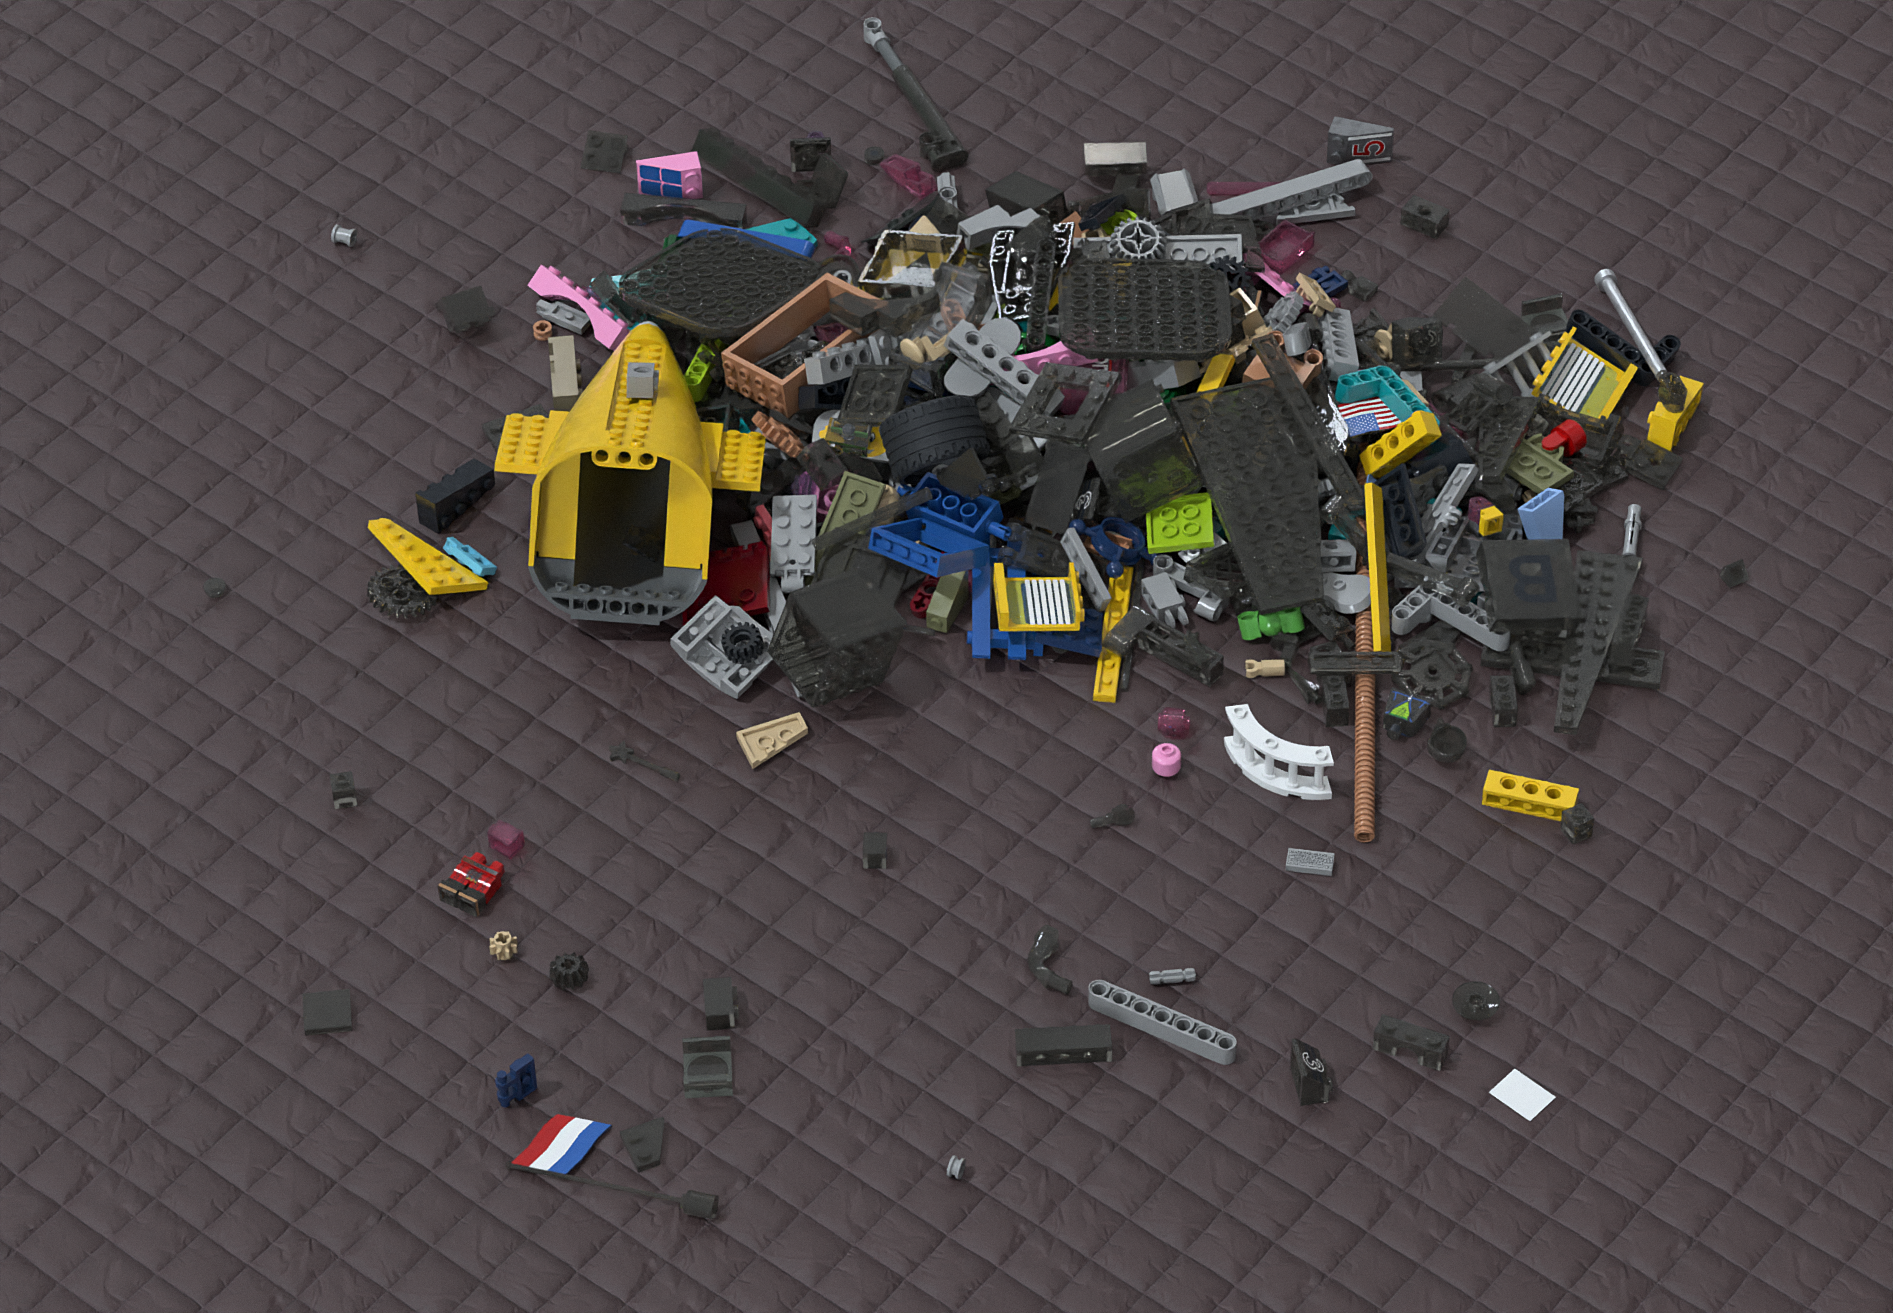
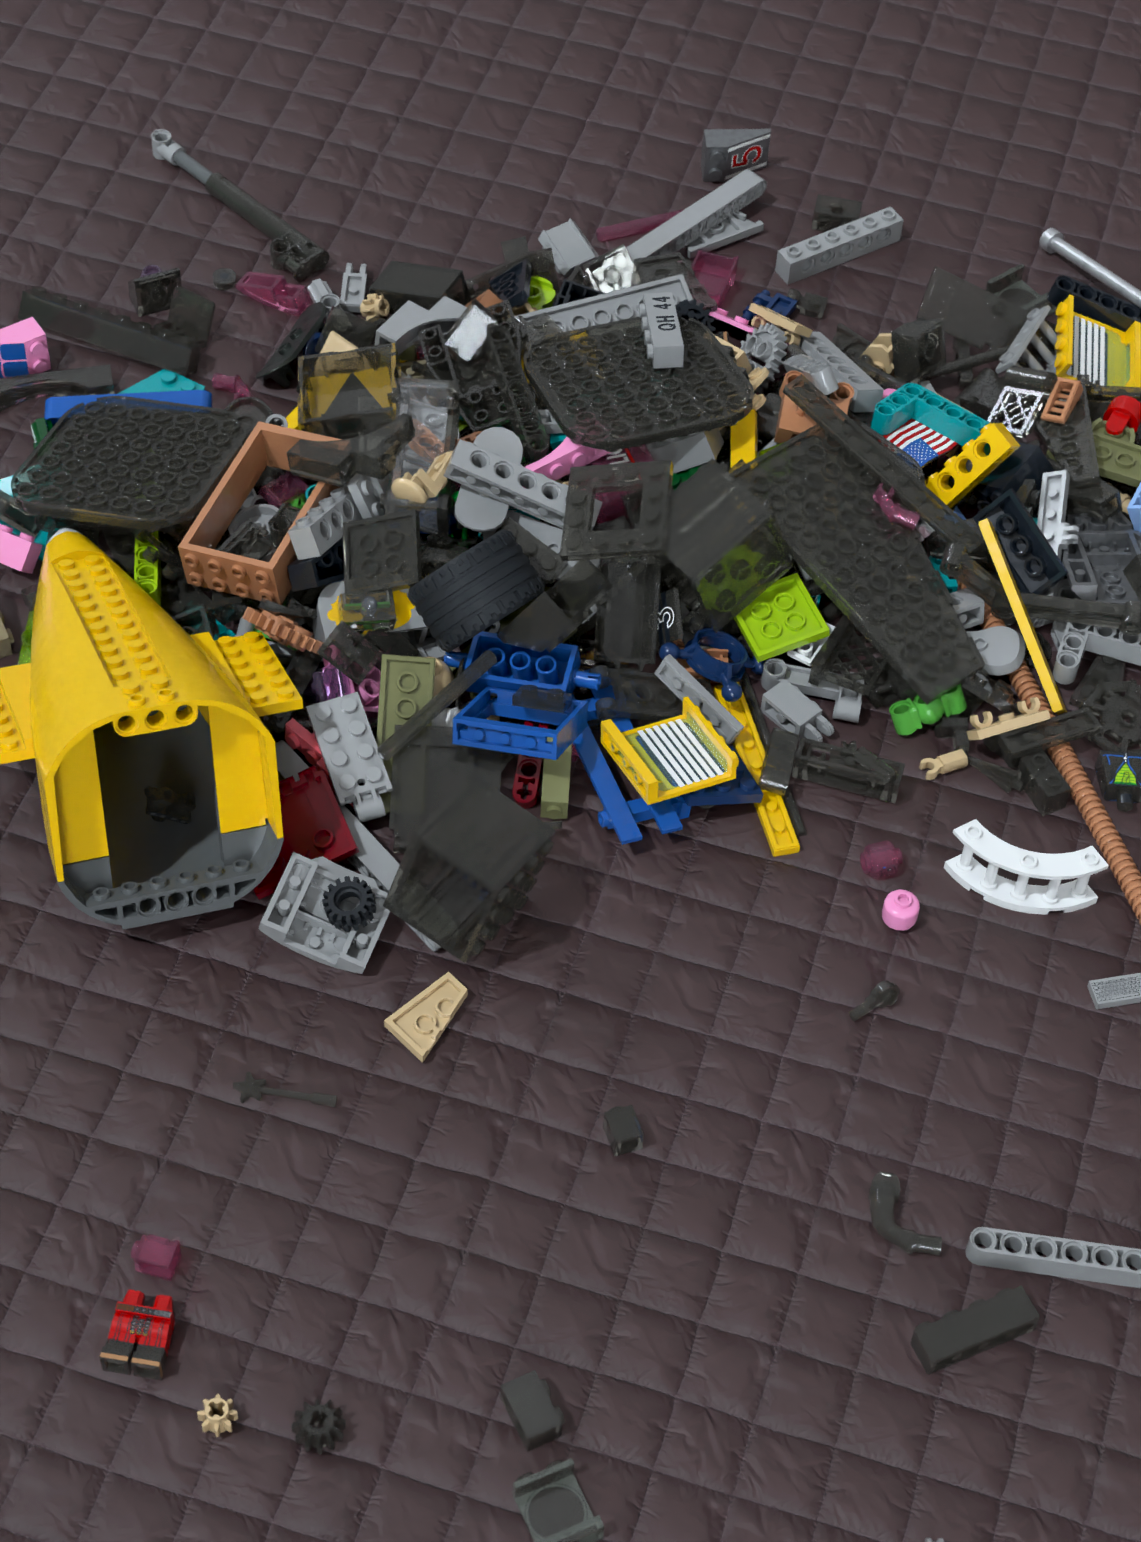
camera: 25 degrees left, 5 degrees up
light grey brick [627,362,659,398] -> none
clear smoke slope [1084,142,1147,176] -> none
light grey gear [1110,216,1167,271] -> none
light grey axle [1149,968,1196,985] -> none
leg [1468,497,1504,536] -> none
none -> light grey hinge [340,263,367,313]
none -> tan gear [360,293,390,323]
none -> clear smoke plate [512,685,572,713]
none -> light grey brick [639,292,684,369]
none -> light grey brick [775,206,904,285]
none -> clear pink piece [873,483,920,530]
none -> tan plate [966,697,1051,740]
none -> nougat slope [1041,377,1083,424]

